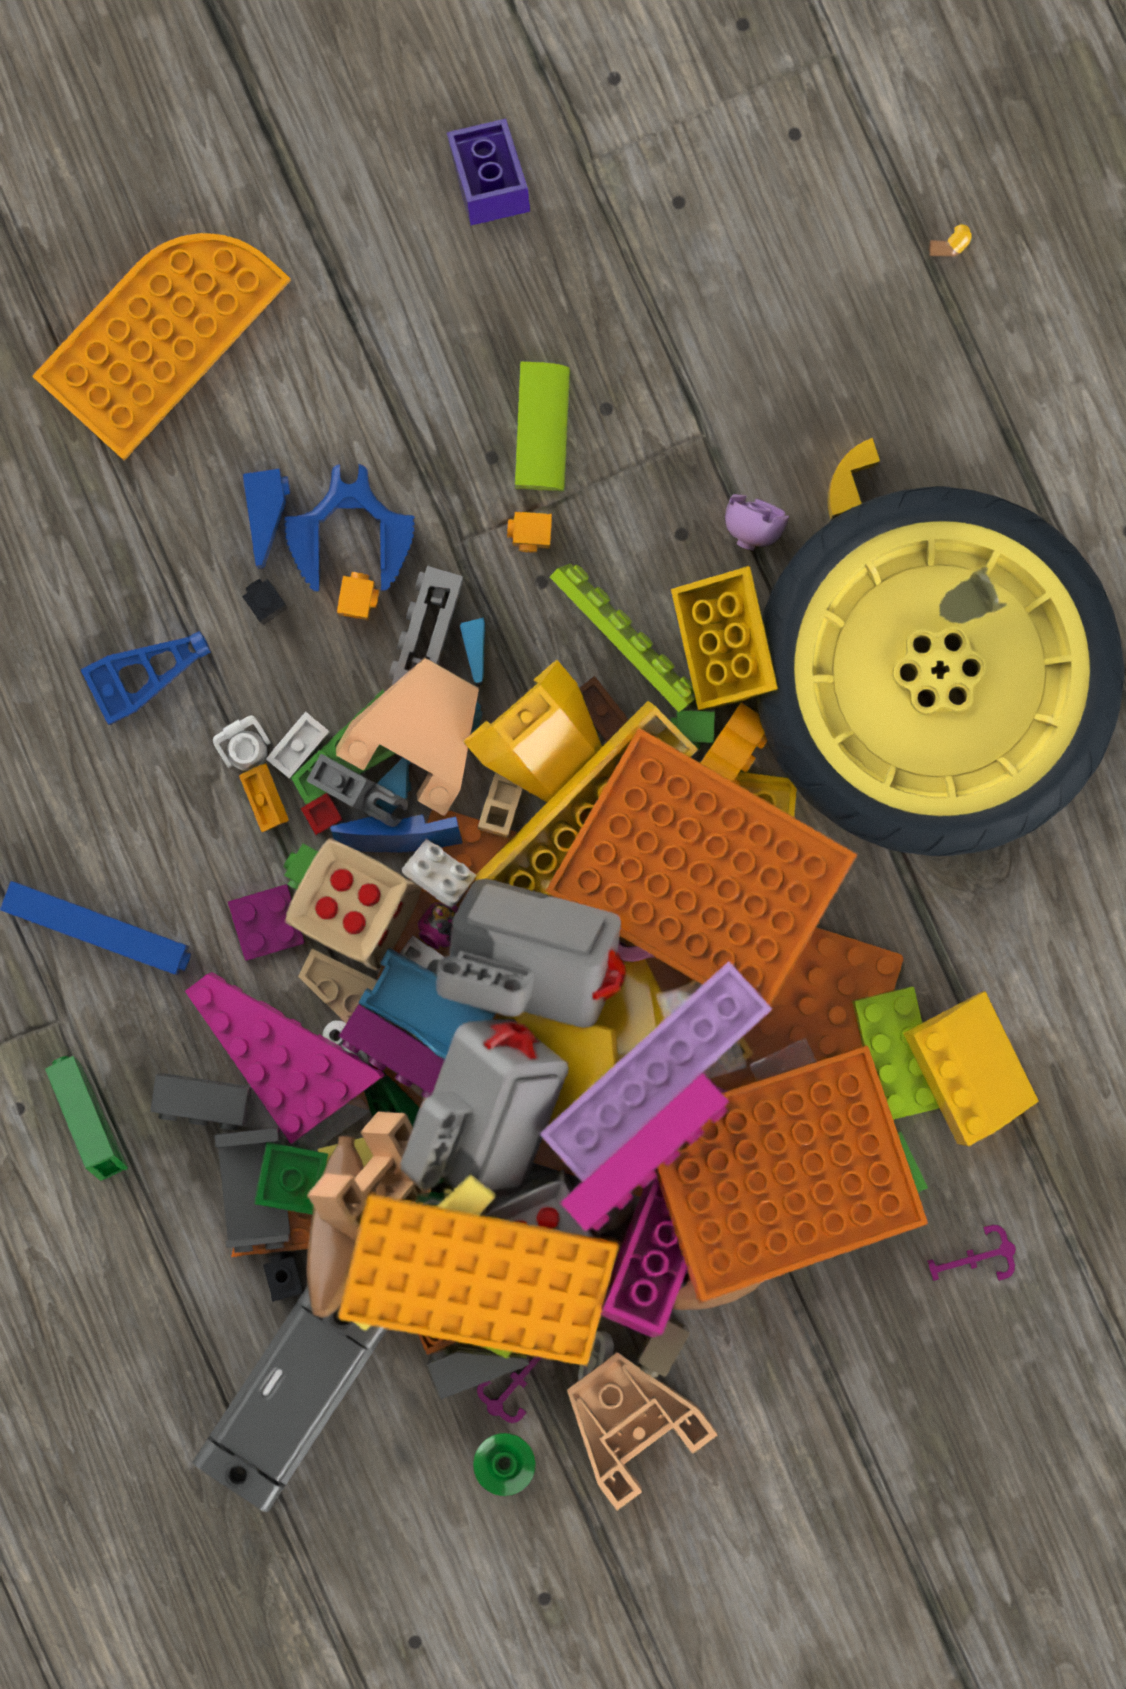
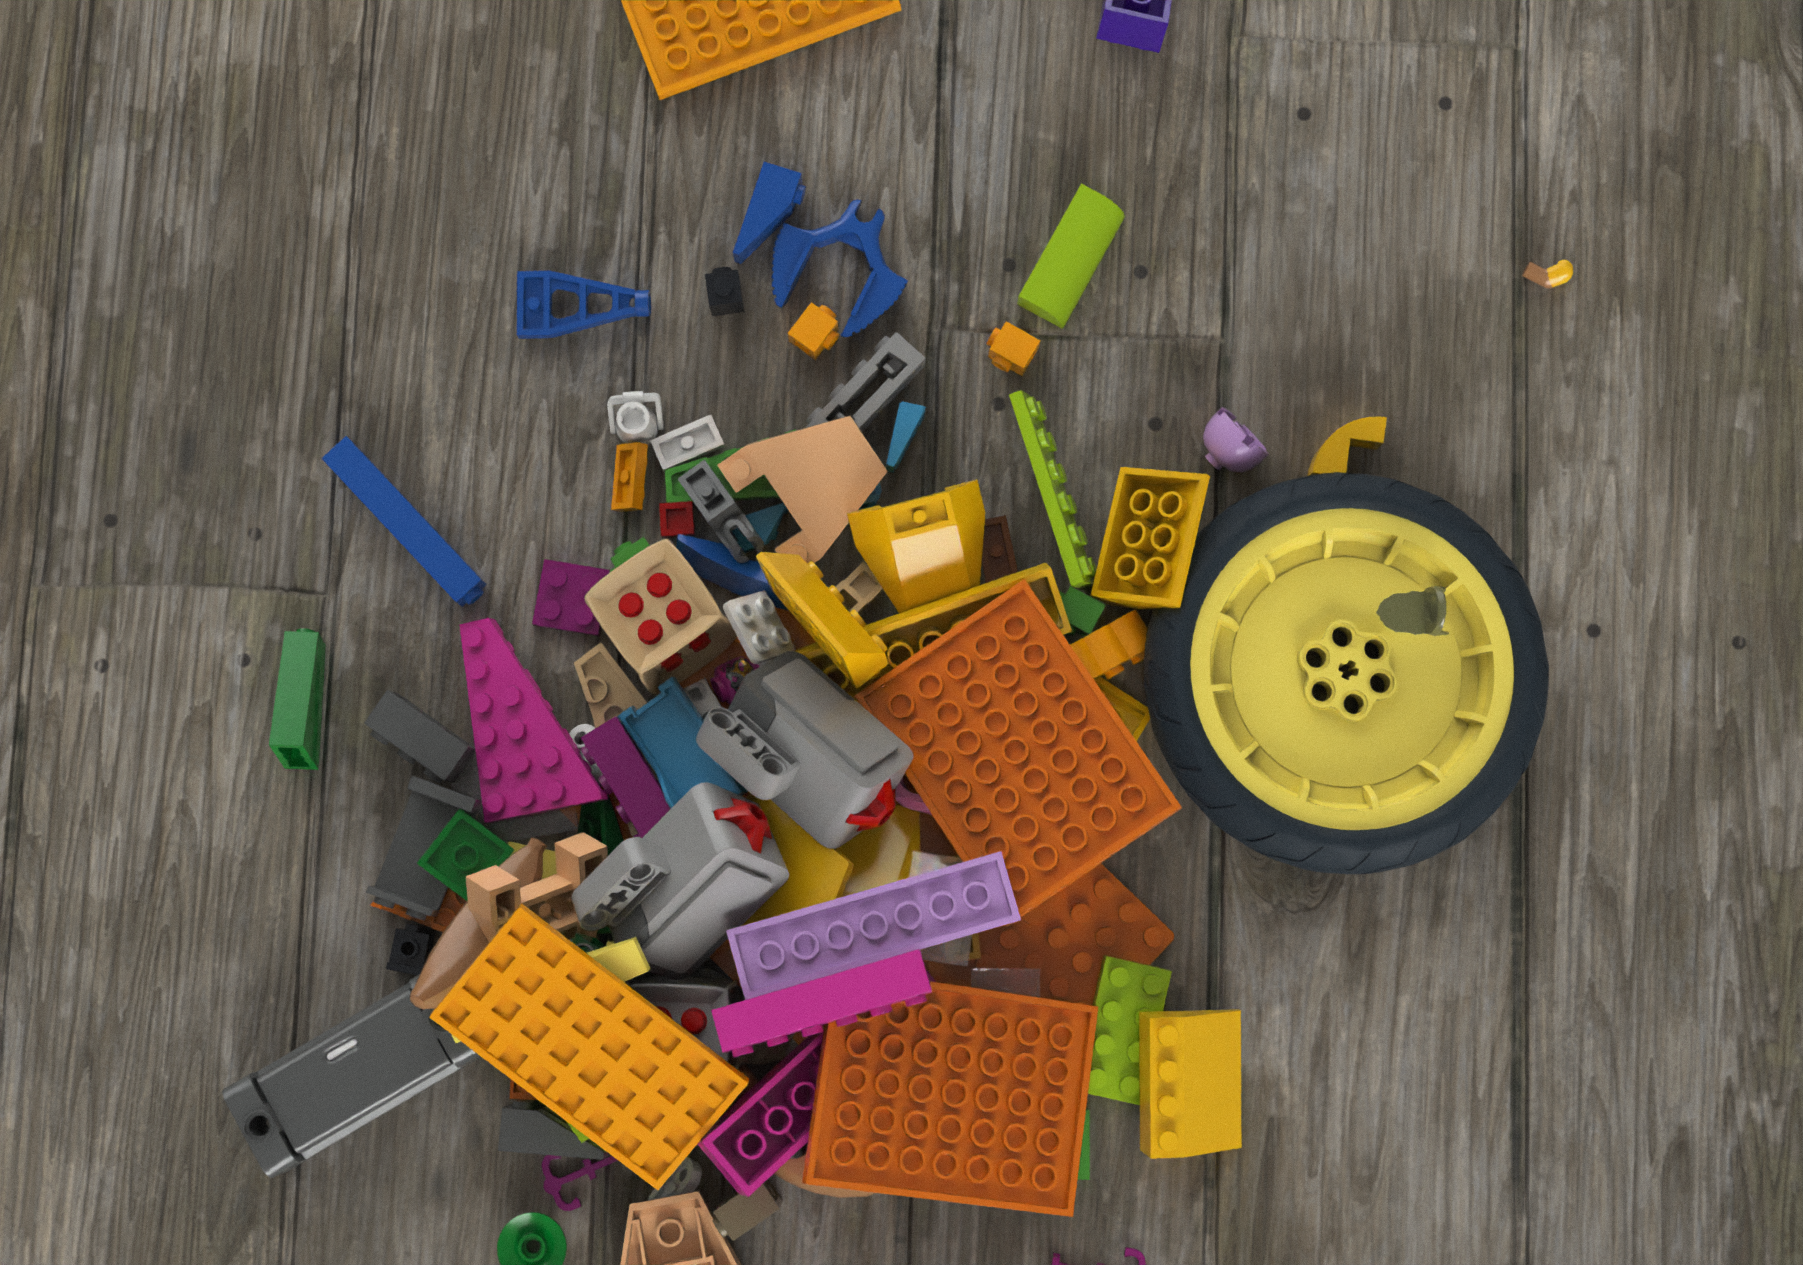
camera: 25 degrees right, 5 degrees down
none -> yellow slope [756,552,889,689]

